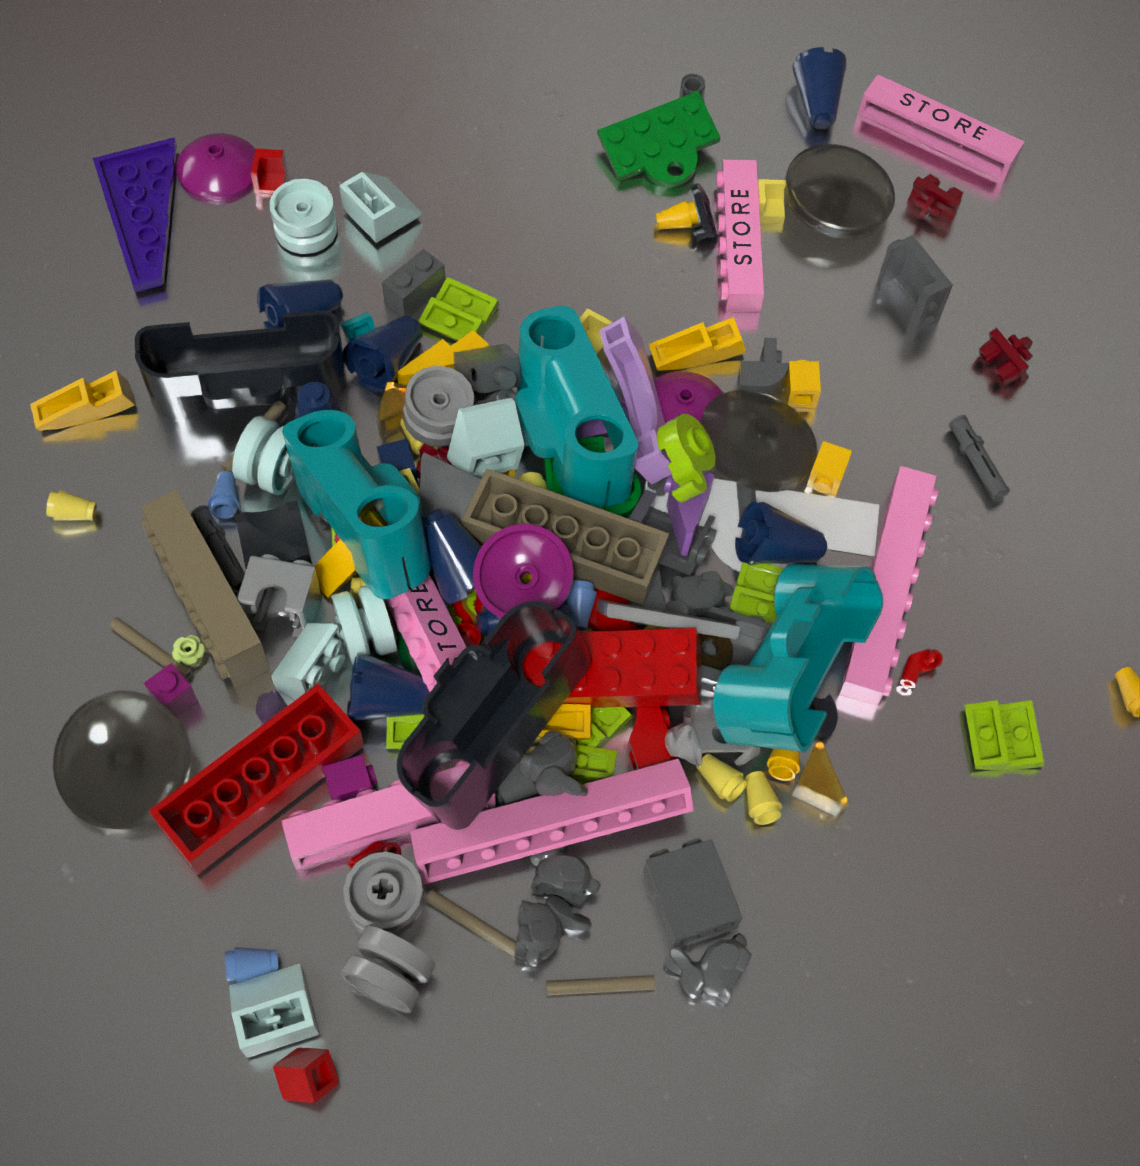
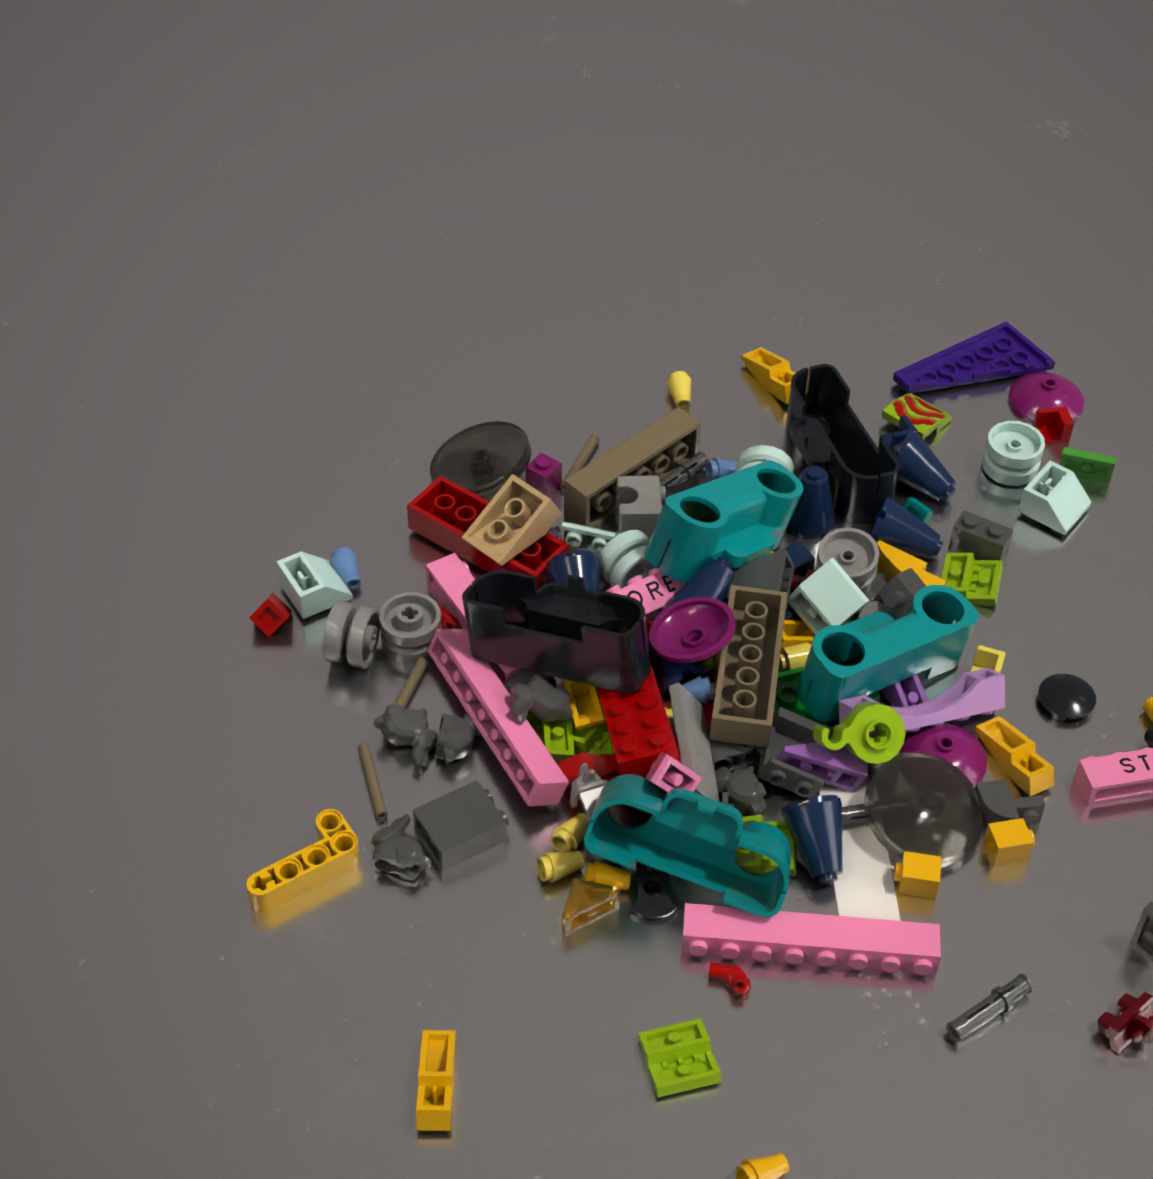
camera: 80 degrees right, 15 degrees down
none -> yellow beam [246,809,360,912]
none -> yellow slope [416,1030,456,1131]
none -> tan slope [462,474,562,566]
none -> bright pink slope [645,752,702,793]
none -> dark blue panel [879,415,917,454]
none -> slope [881,393,952,439]
none -> black dish [1038,674,1096,722]
none -> bright green panel [1060,447,1116,483]

